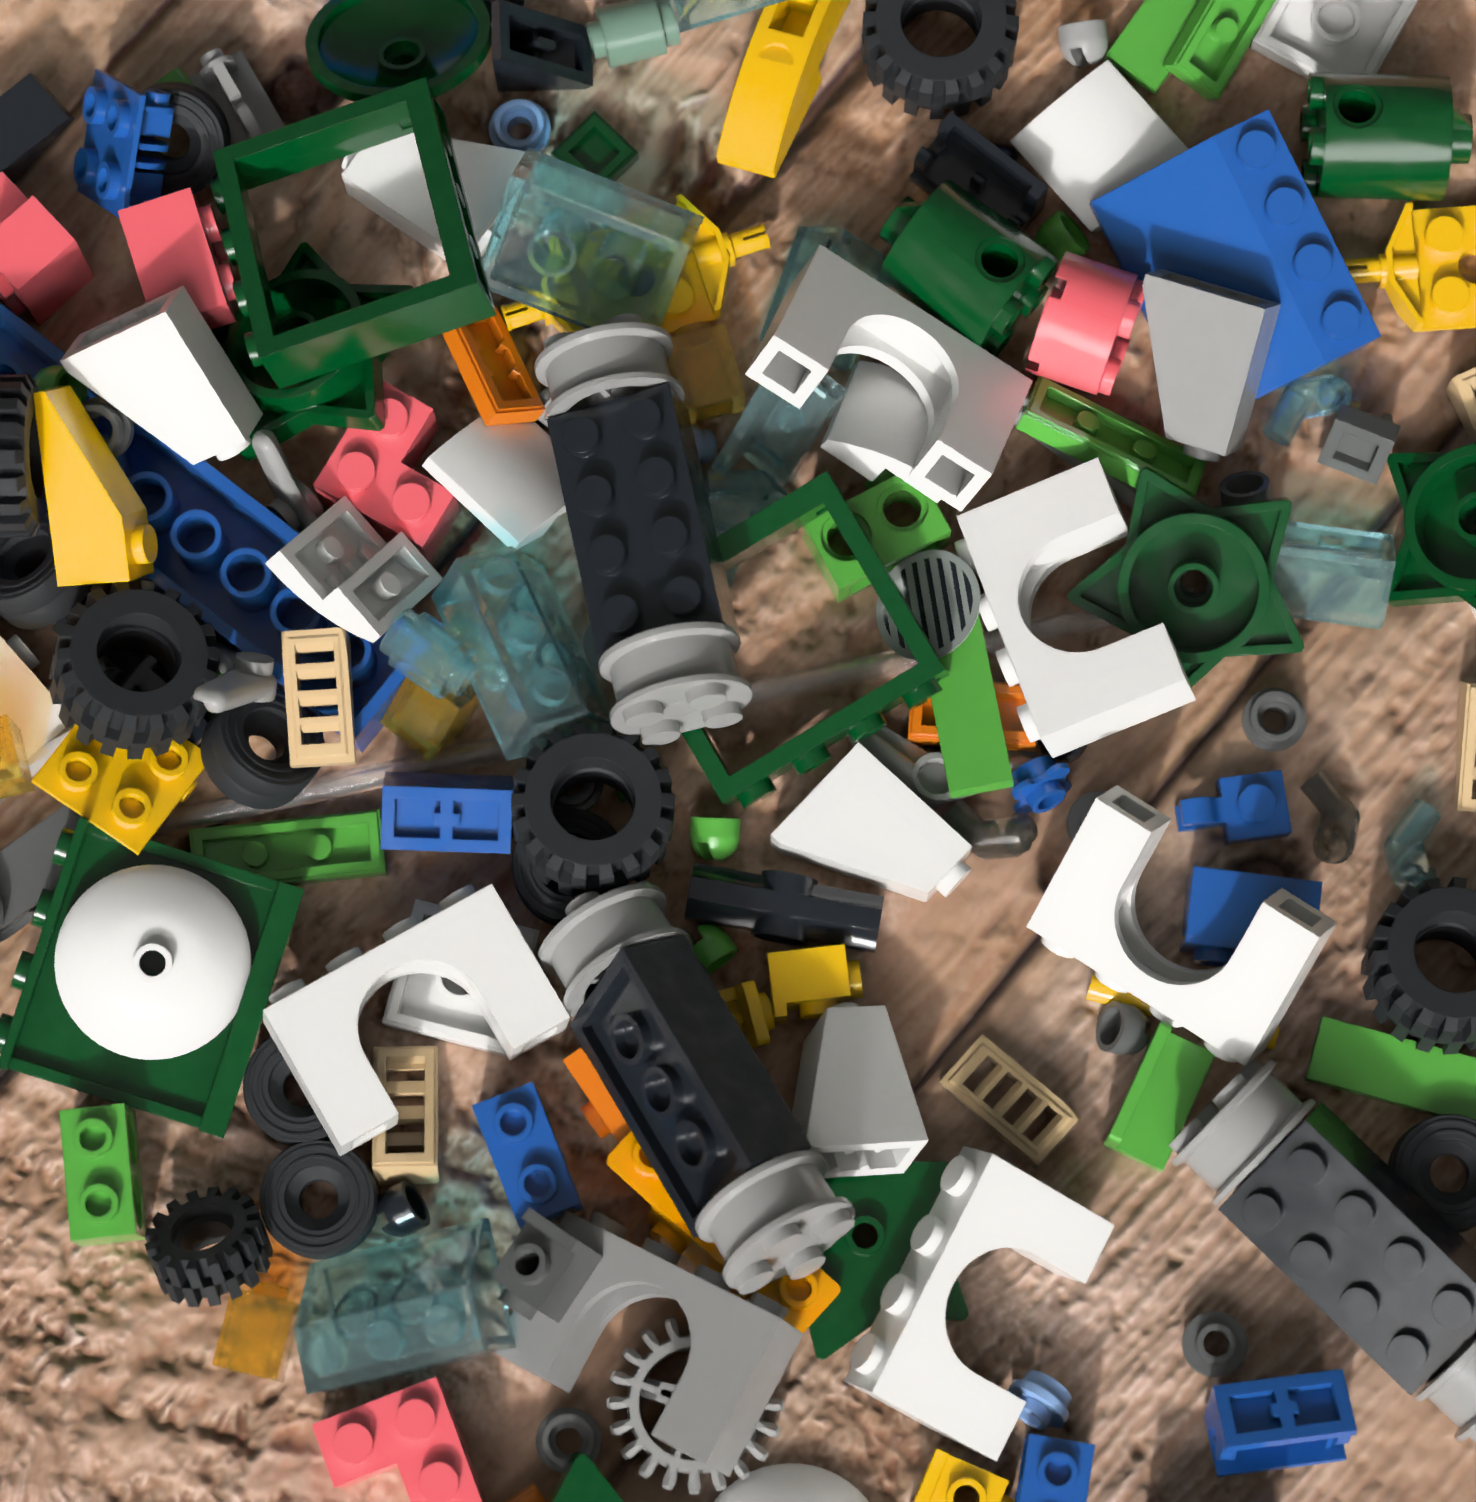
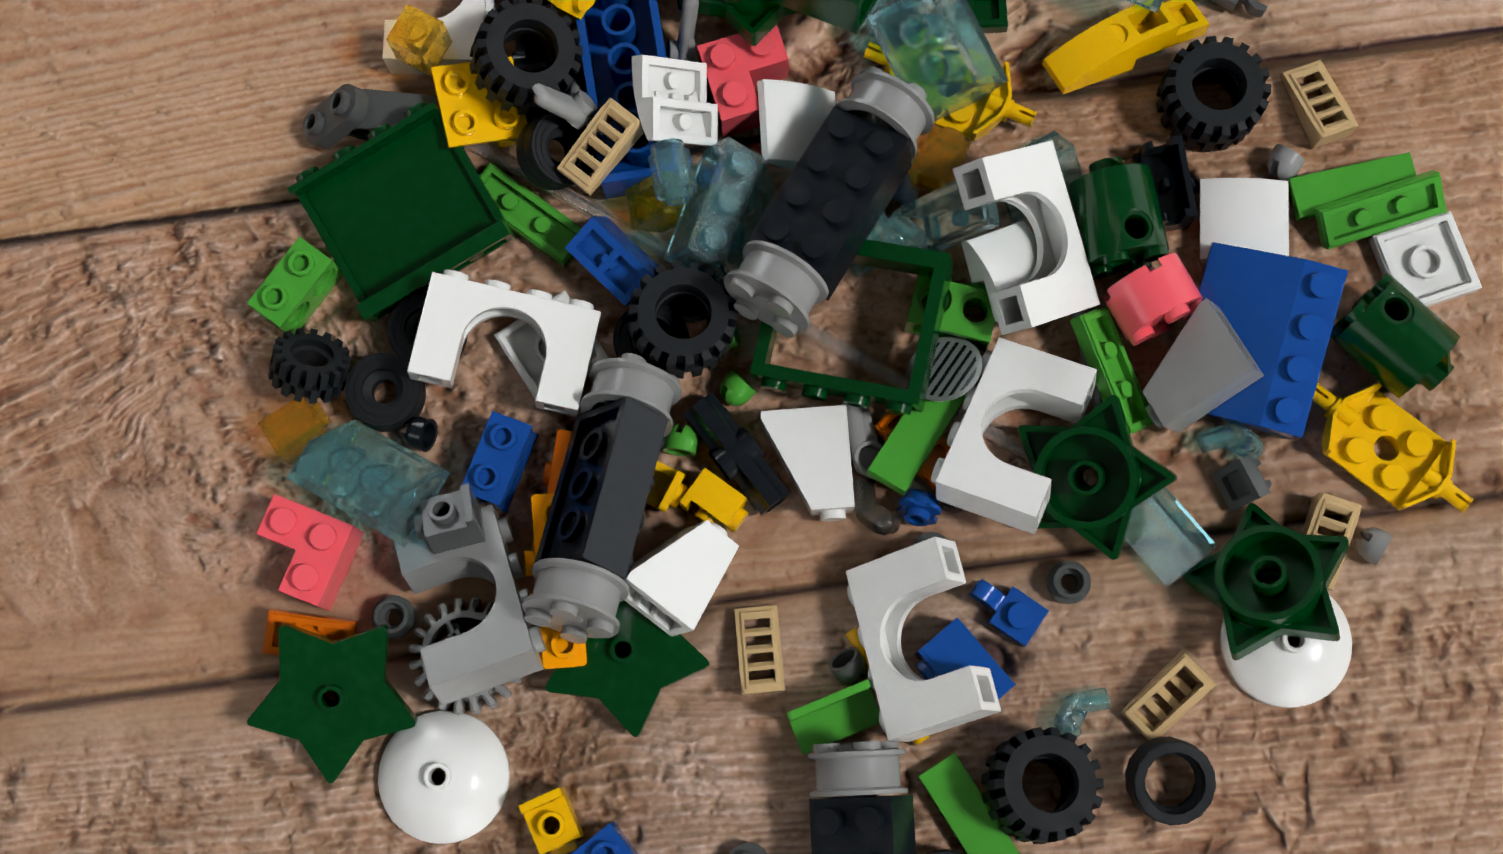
camera: 45 degrees right, 0 degrees up
white dish [54,865,251,1060] -> none
tan slope [372,1046,439,1185] -> none
orange plate [442,307,546,426] -> none
white arch [844,1146,1115,1461] -> none
light blue plate [1008,1370,1072,1430] -> none
bright green hinge [1035,210,1090,266] -> none
dark grey hinge [1219,471,1272,505] -> none
clear smoke arm [1300,768,1360,864] -> none

